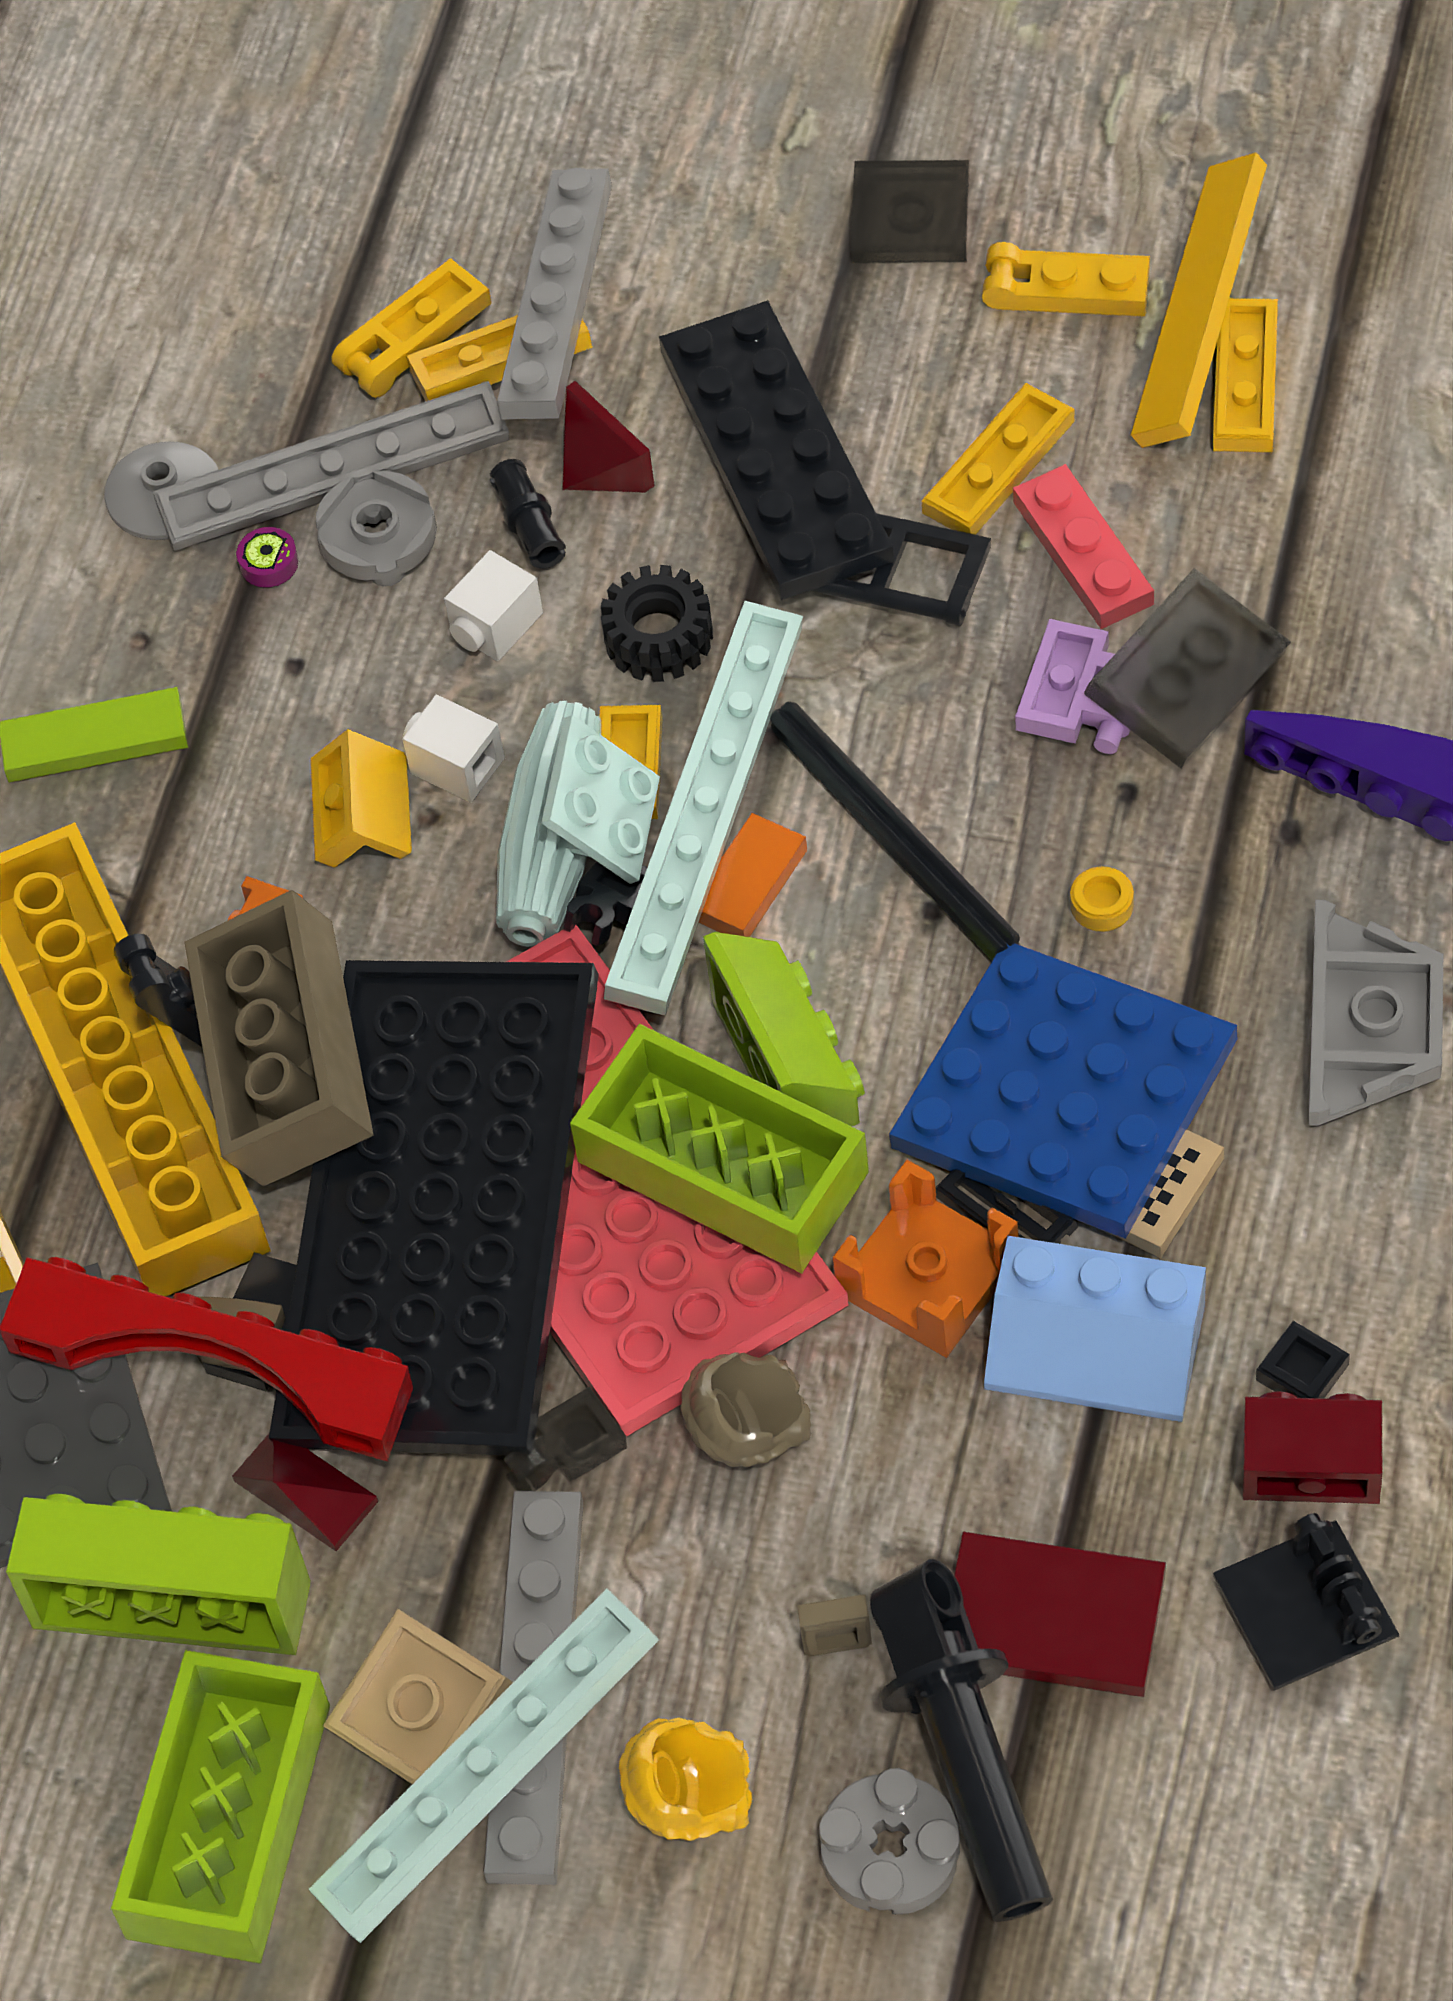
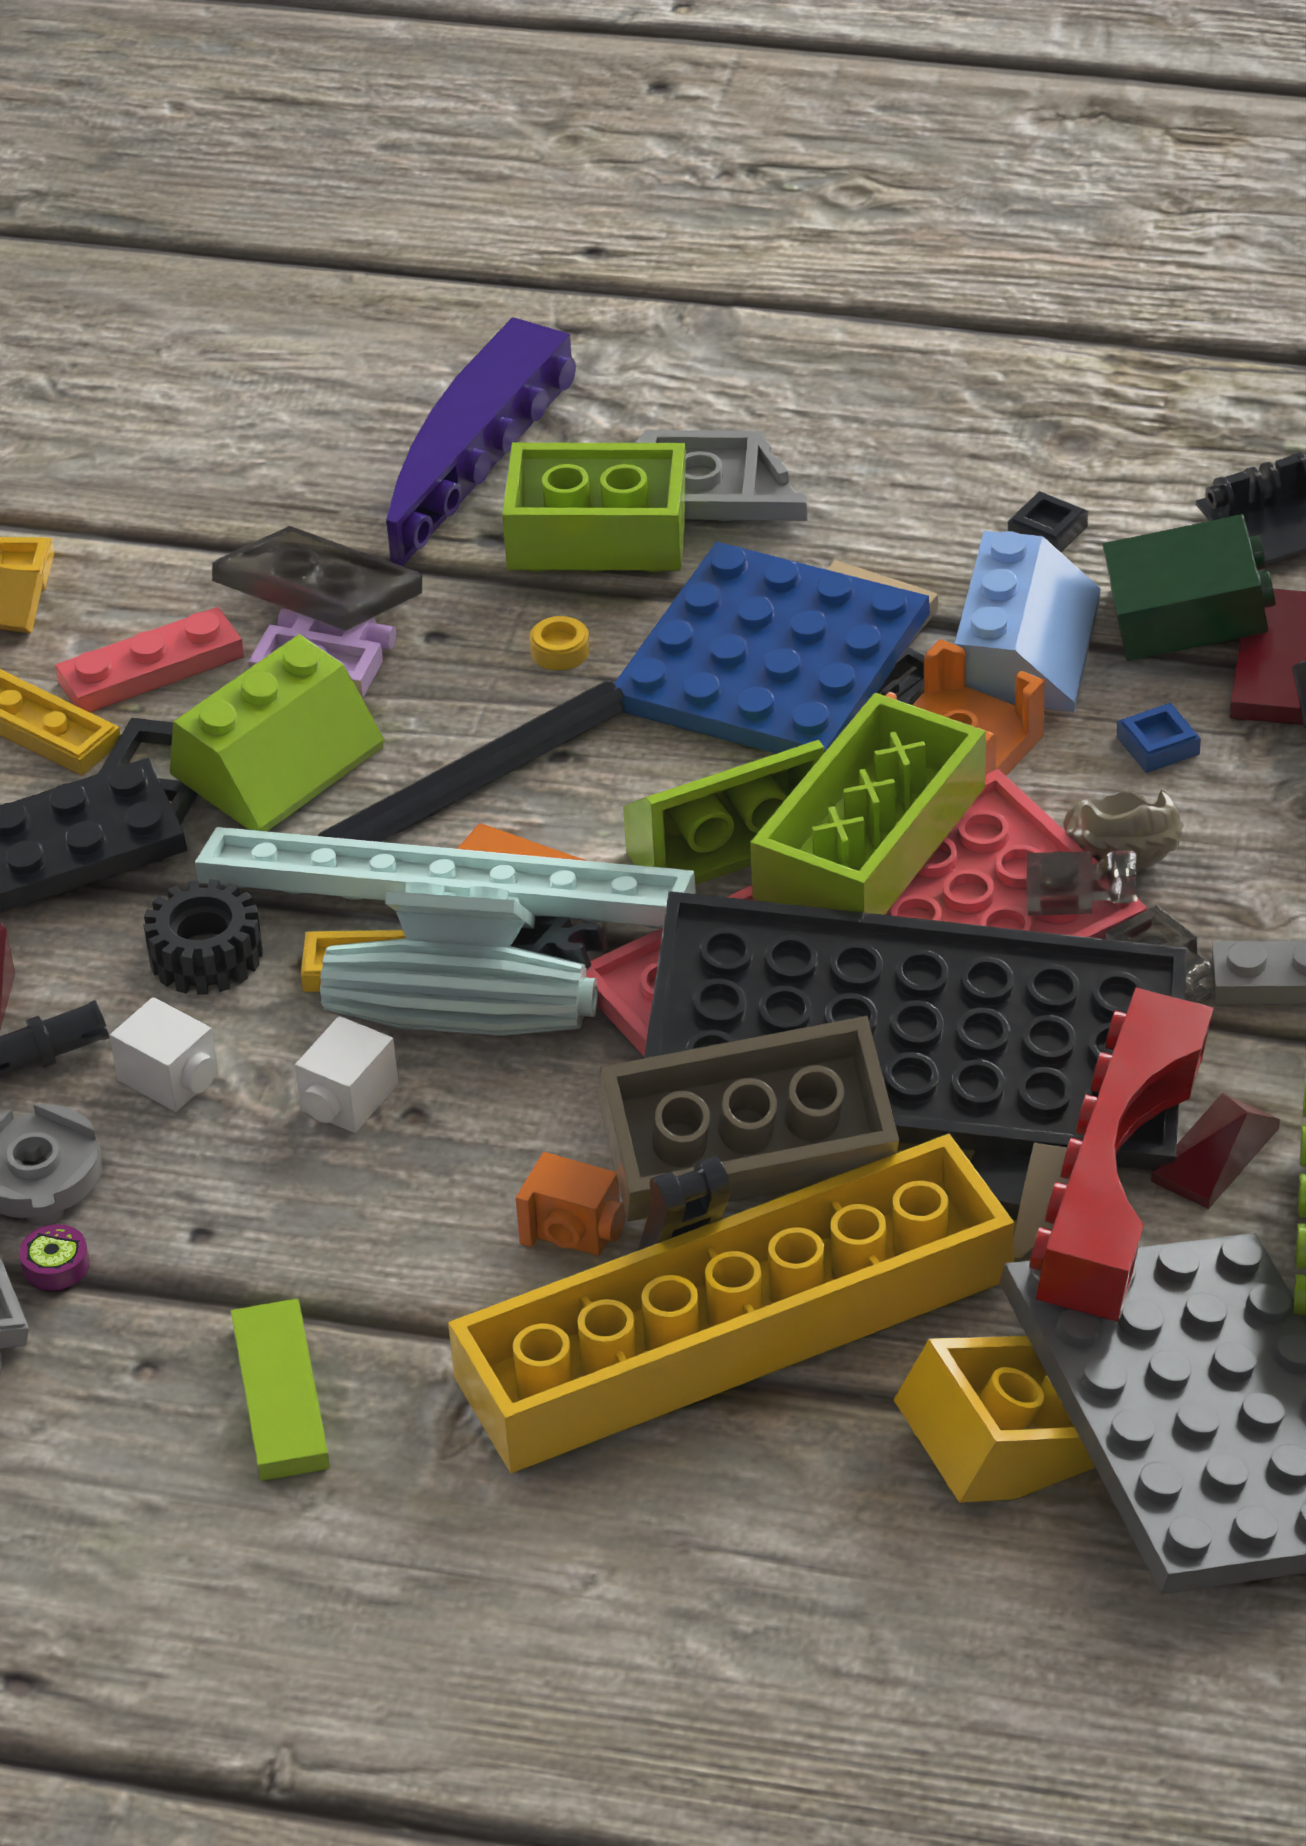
camera: 95 degrees left, 15 degrees down
yellow panel [311,729,412,868] -> none
dark red brick [1243,1391,1382,1504] -> none
none -> lime slope [170,634,384,832]
none -> lime slope [502,442,686,572]
none -> clear smoke plate [1027,850,1137,916]
none -> dark green brick [1102,514,1276,661]
none -> blue tile [1116,703,1201,773]

